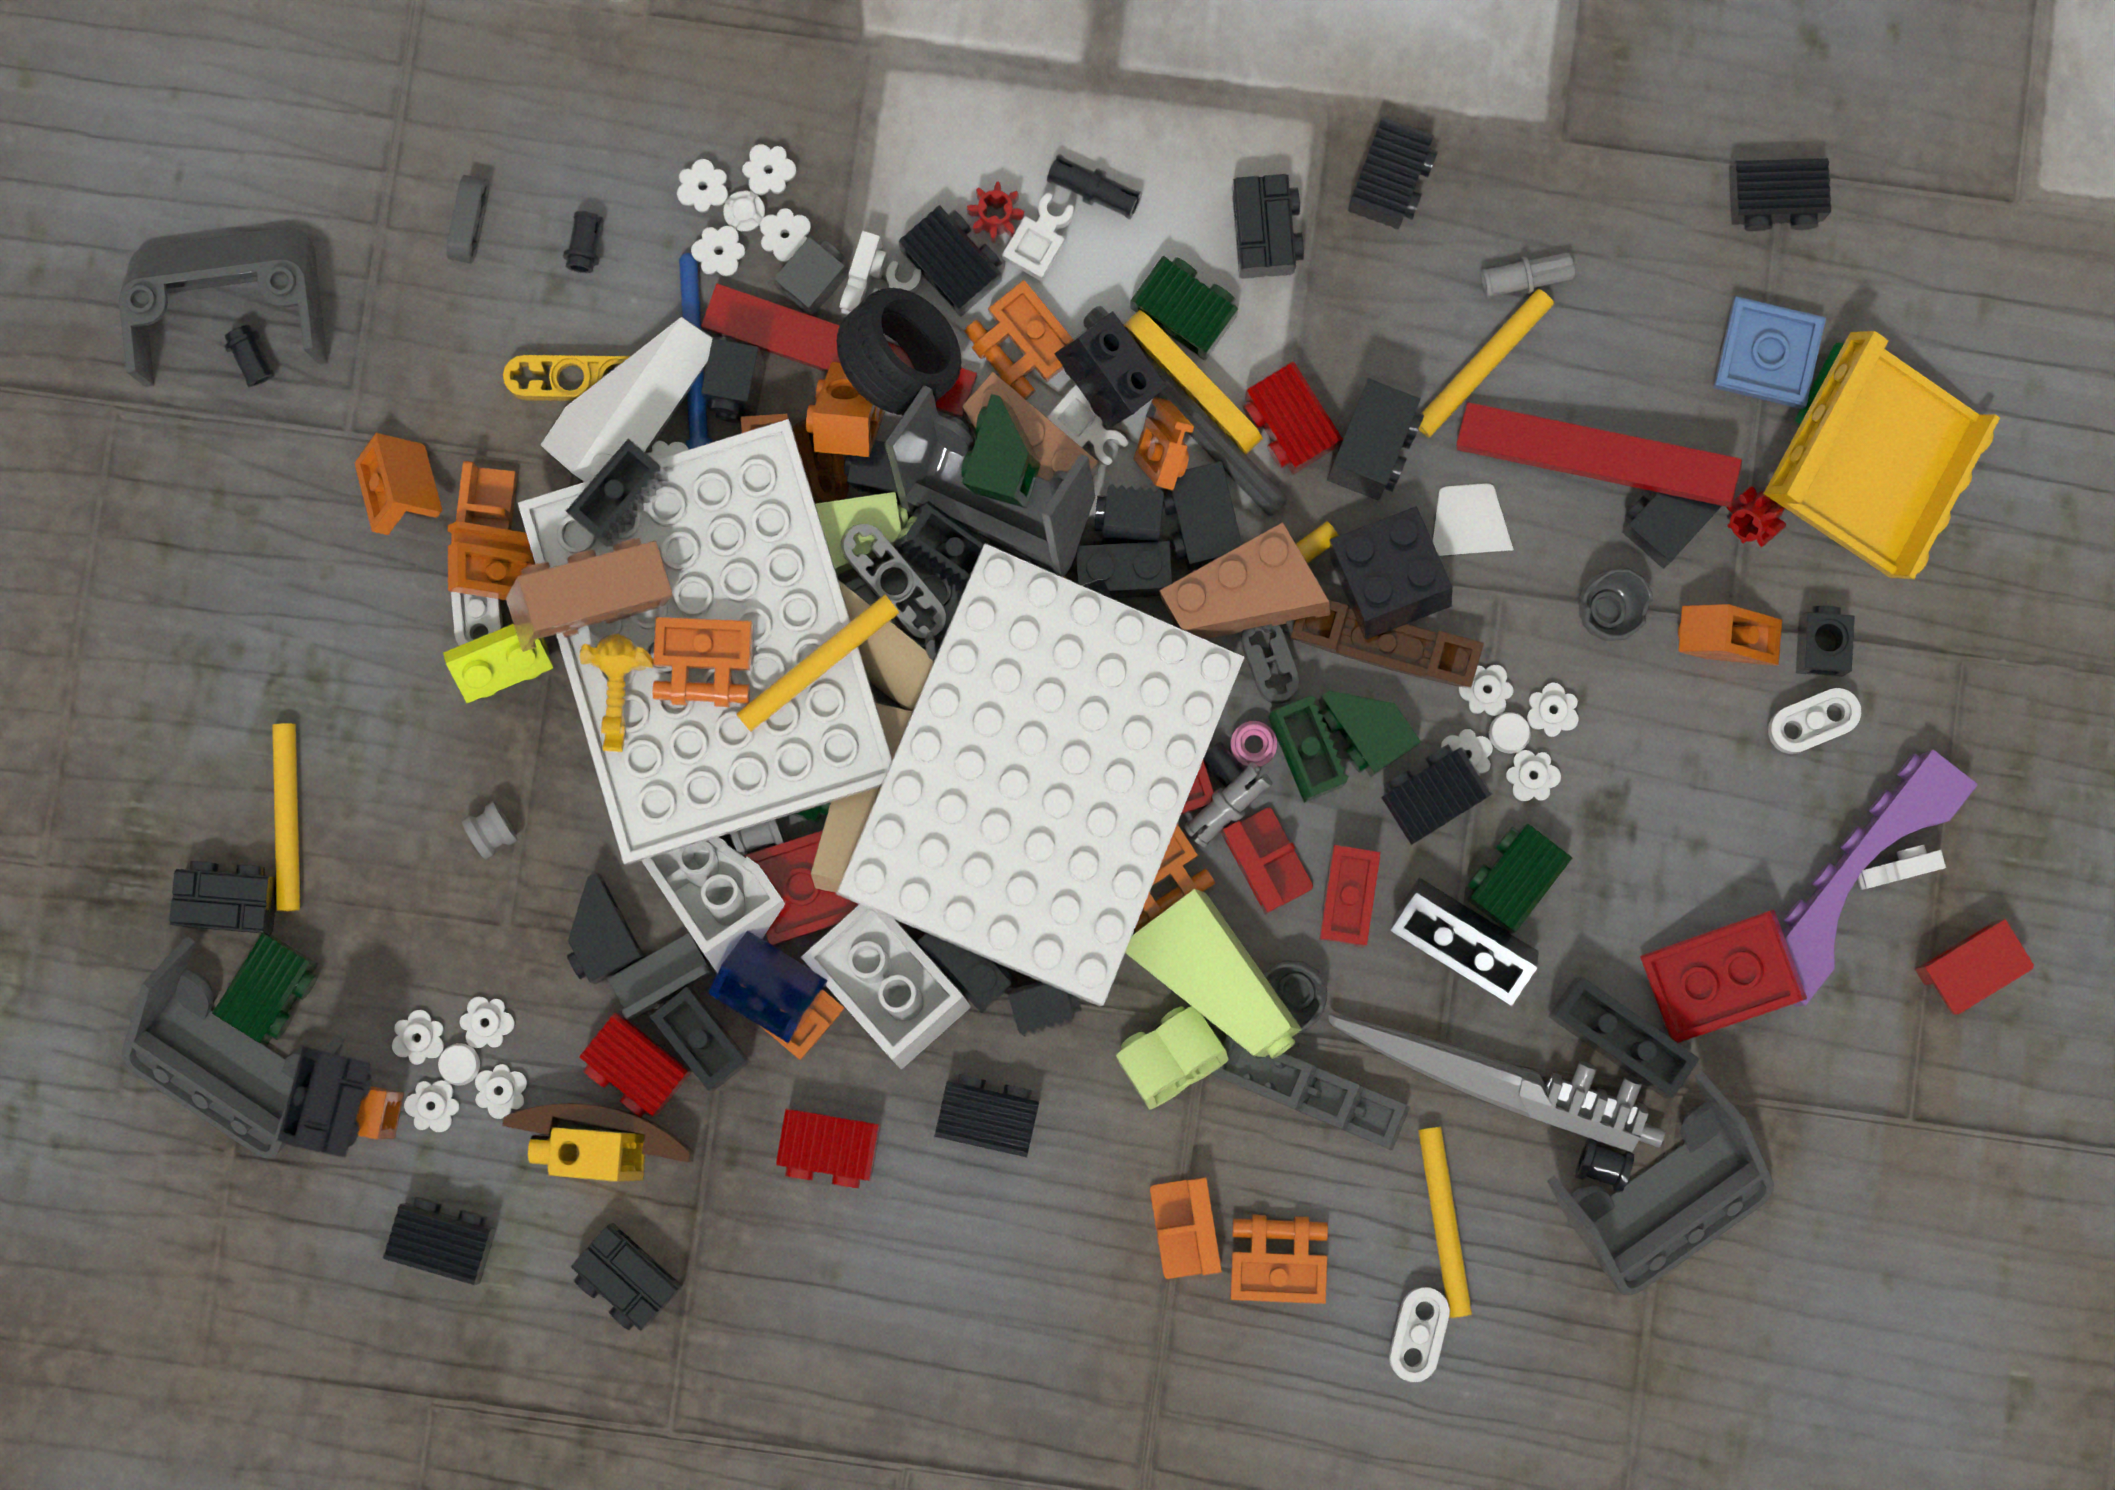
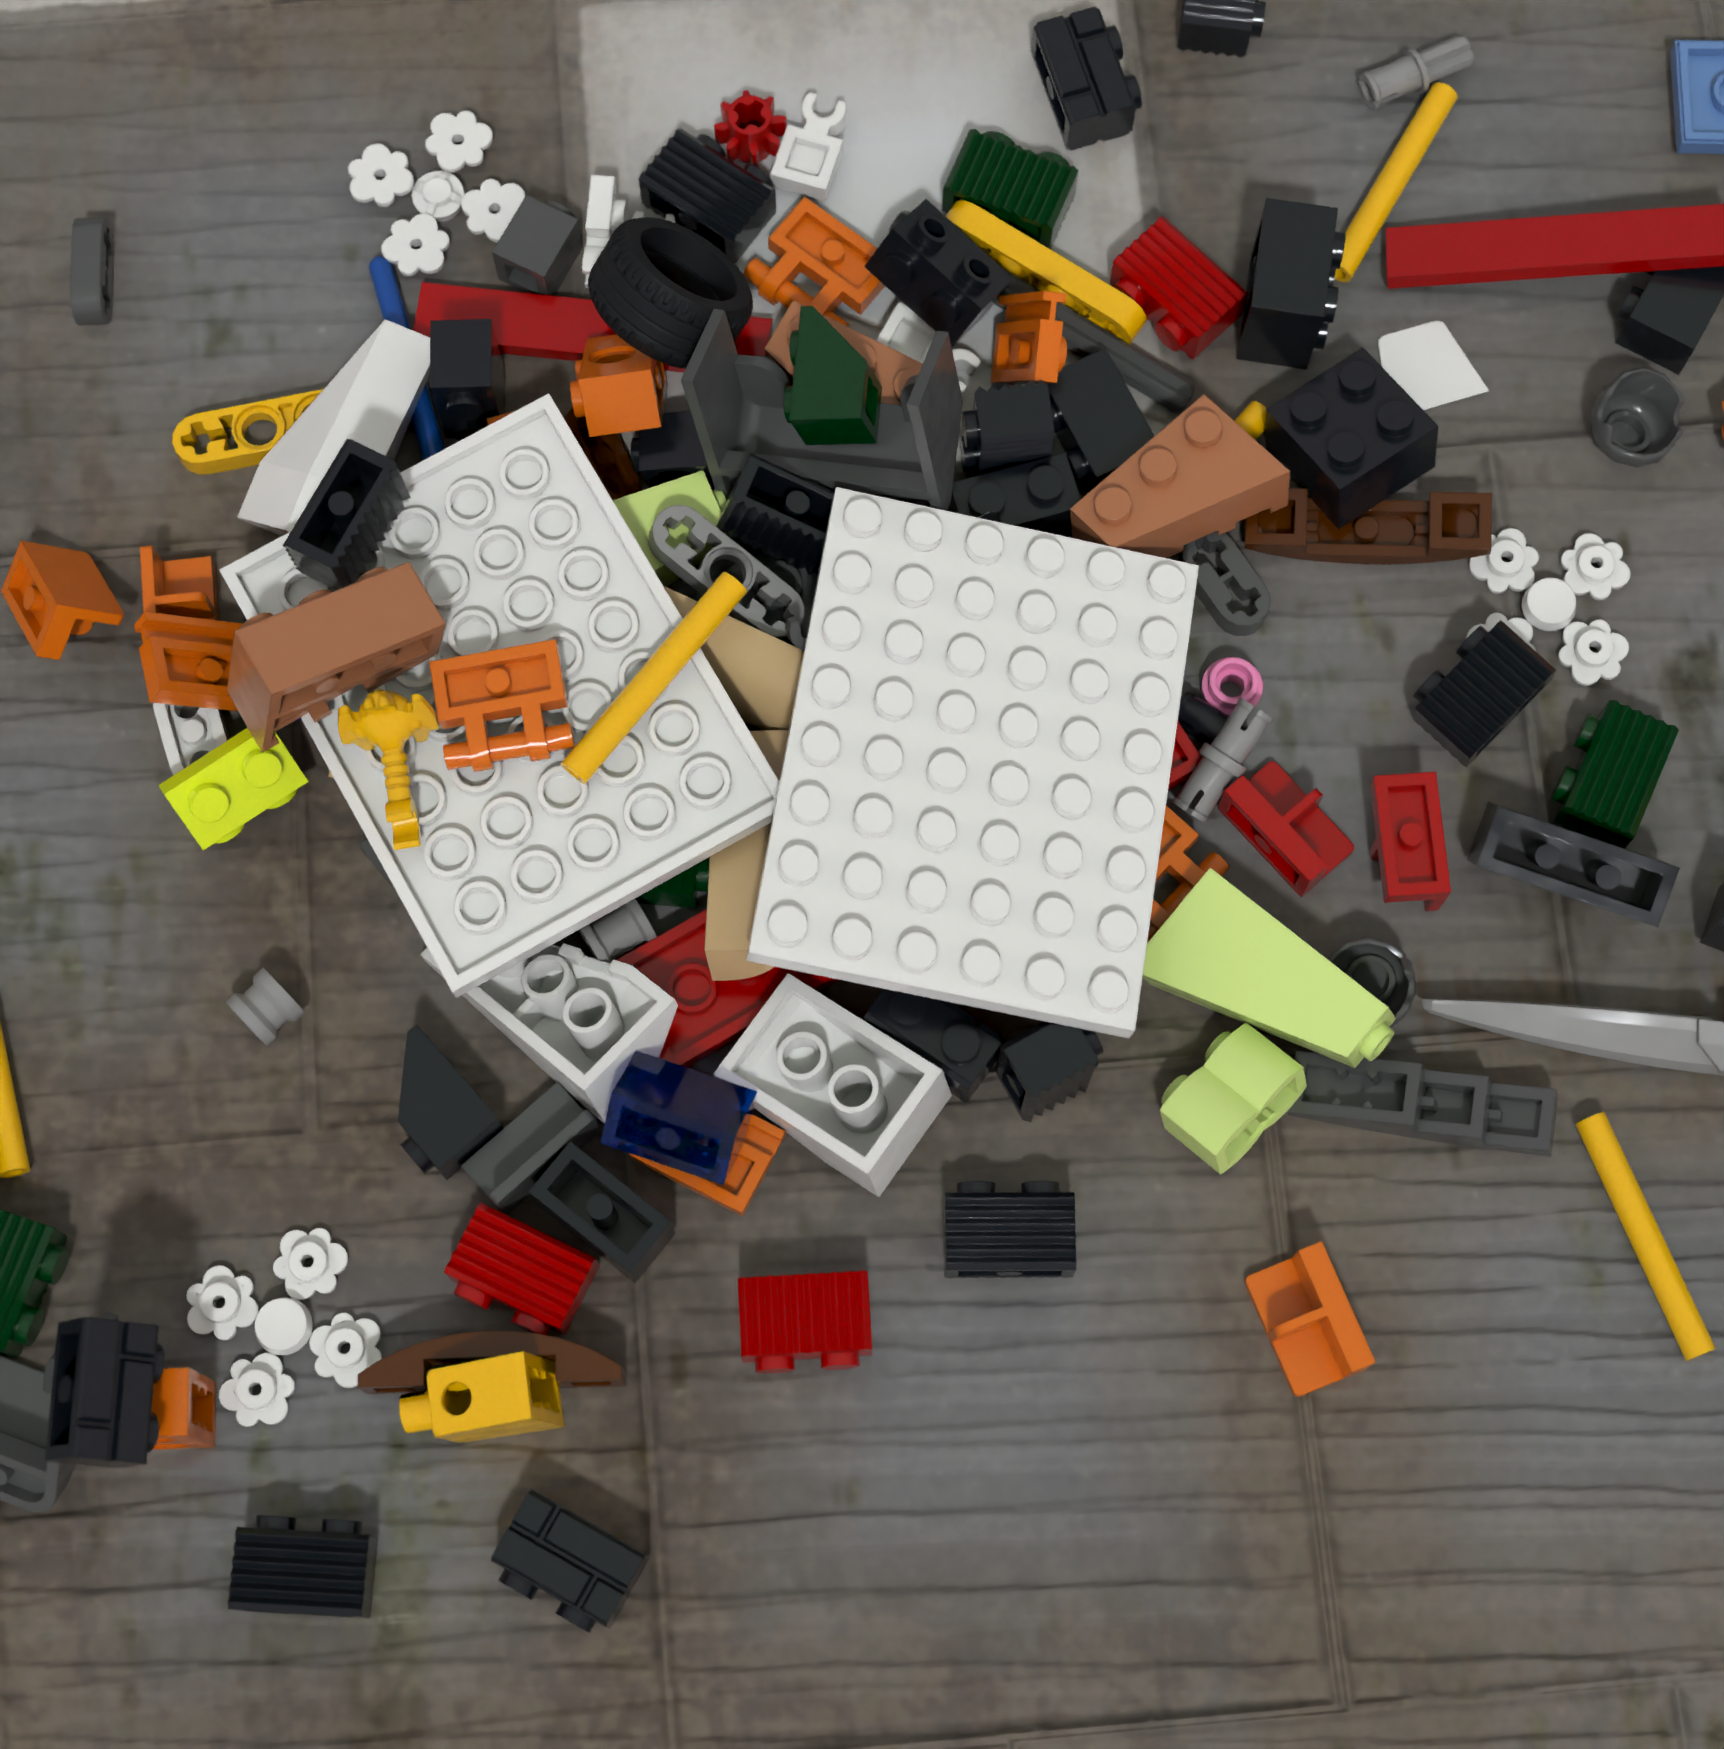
camera: 15 degrees left, 10 degrees down
black pin [563,211,604,273] -> none
black pin [1047,154,1142,220] -> none
orange plate [1230,1214,1328,1304] -> none
dark green brick [1268,696,1349,803] -> none
dark green slope [1318,691,1421,777] -> none
white plate [1389,1287,1450,1382] -> none

